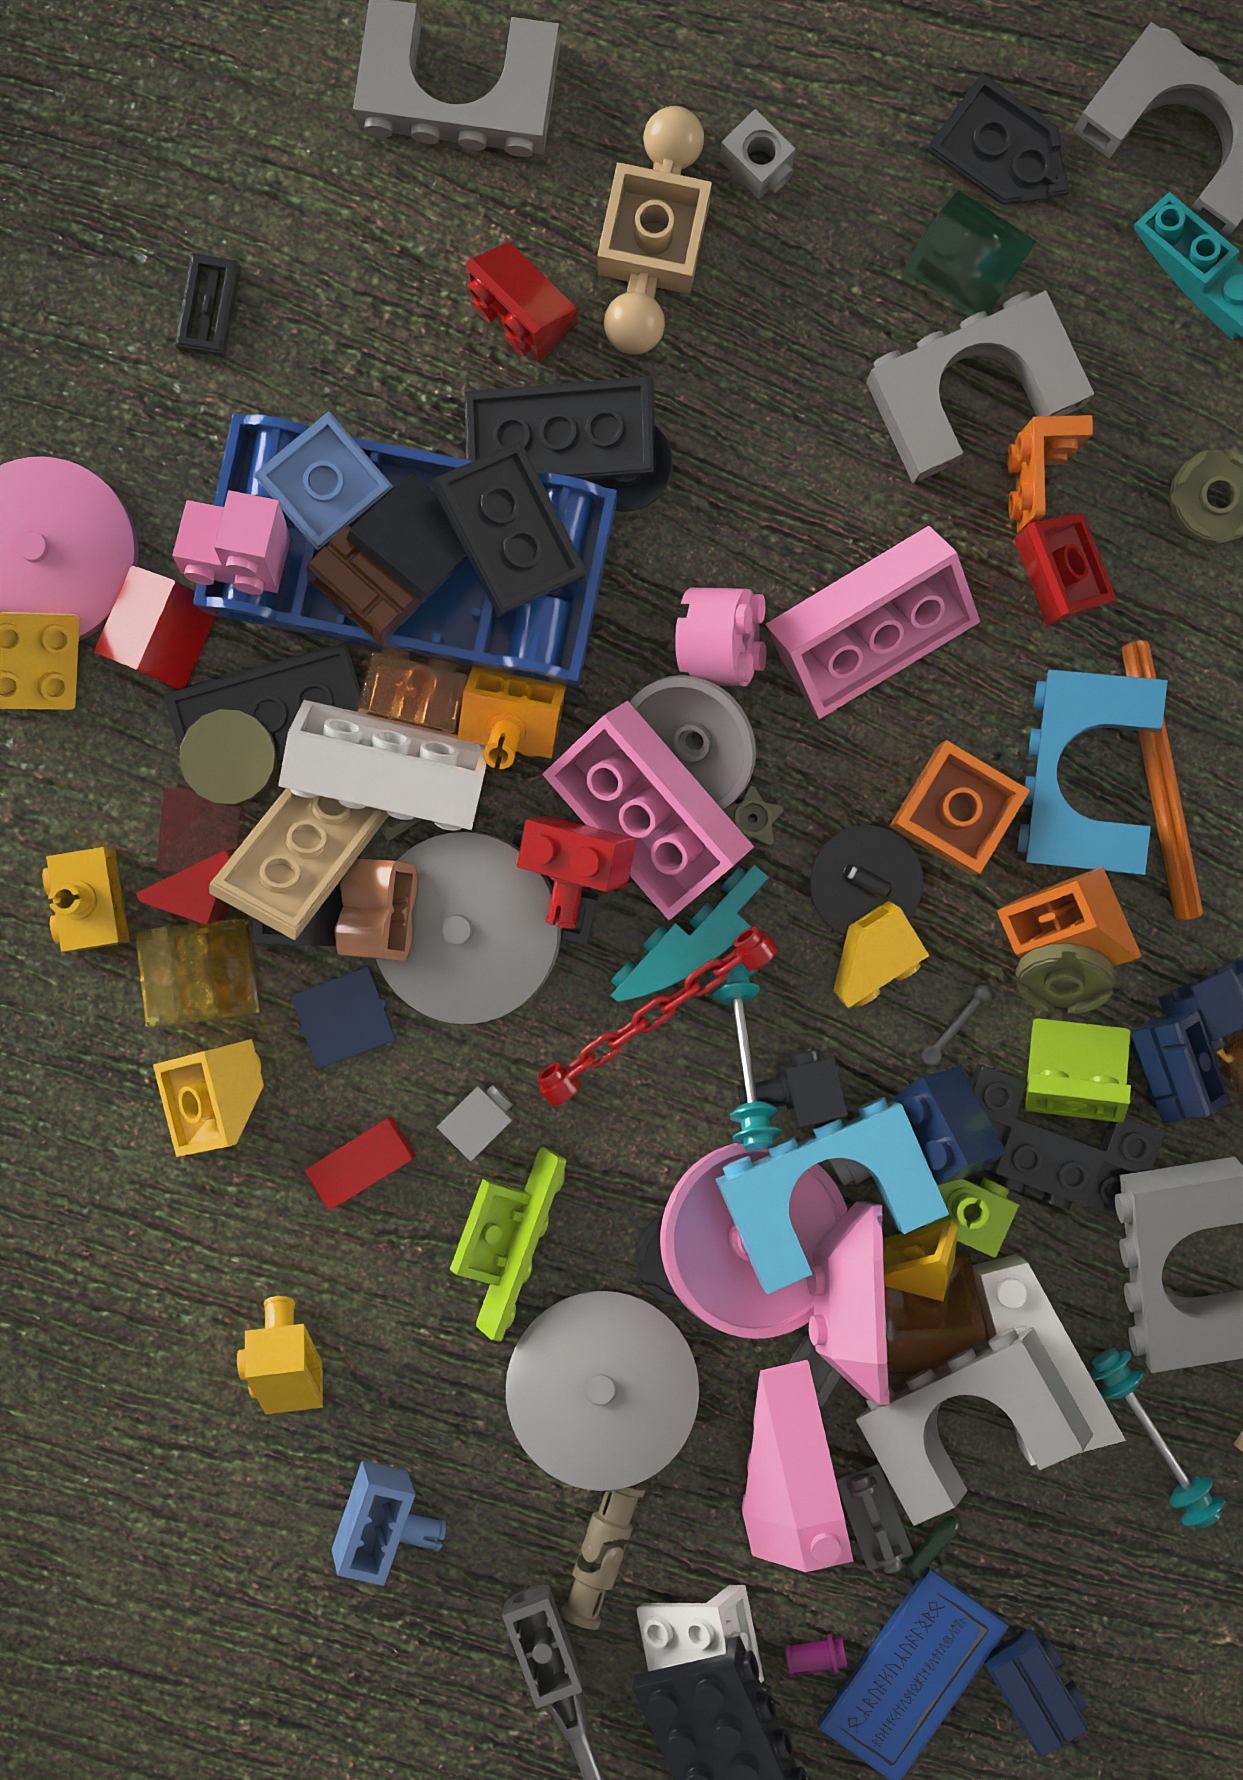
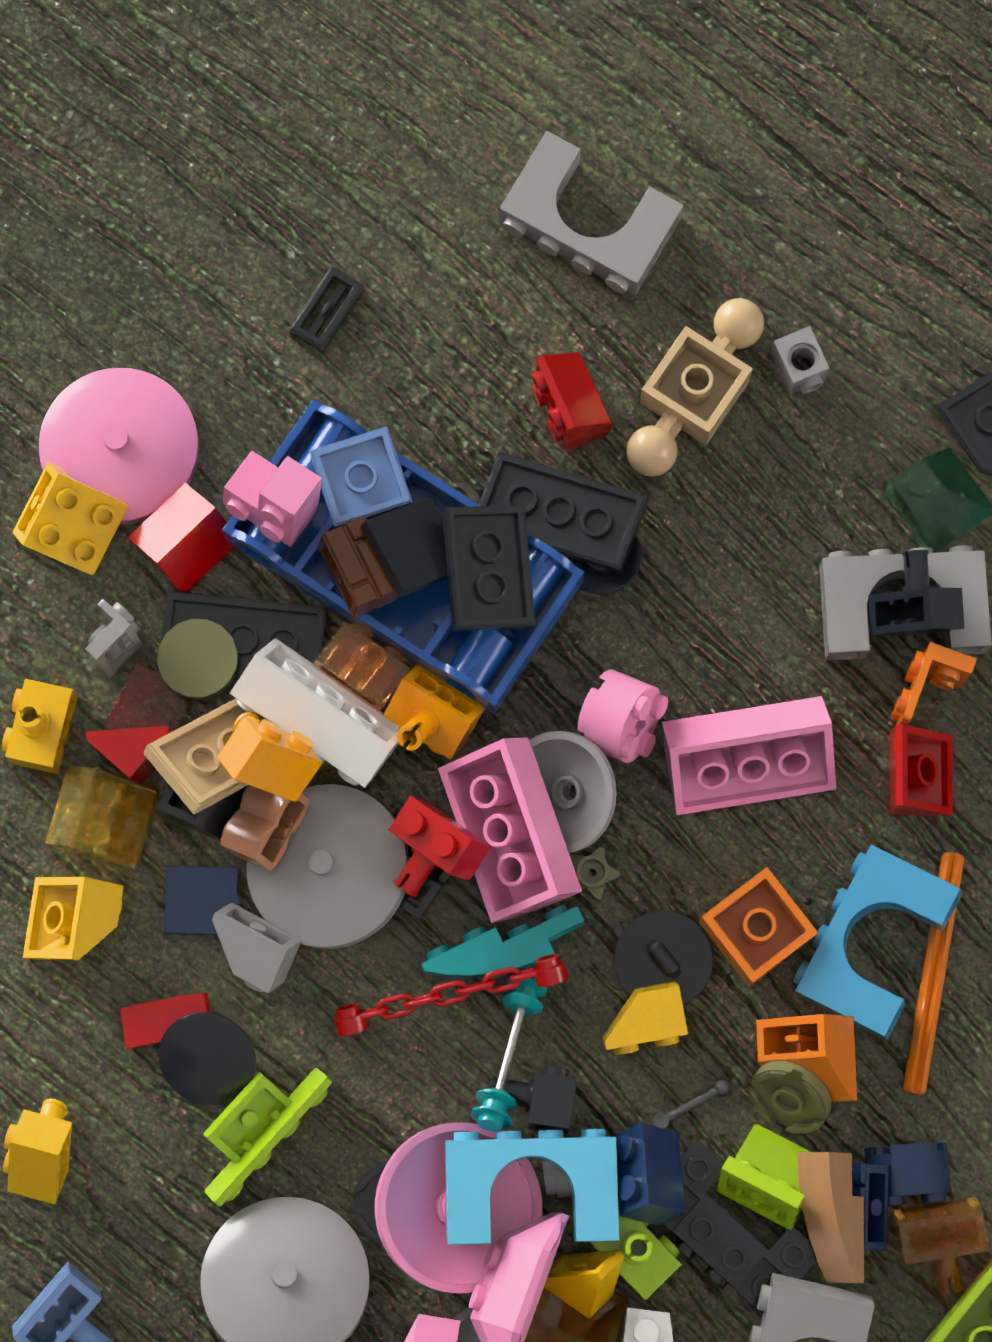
camera: 20 degrees right, 10 degrees down
light grey brick [437,1083,514,1162] -> none
none -> light grey bracket [85,599,143,679]
none -> black shield [158,1012,256,1105]
none -> light grey slope [212,902,302,993]
none -> light orange brick [217,712,323,802]
none -> medium nougat slope [797,1152,864,1283]
none -> black brick [868,550,965,636]

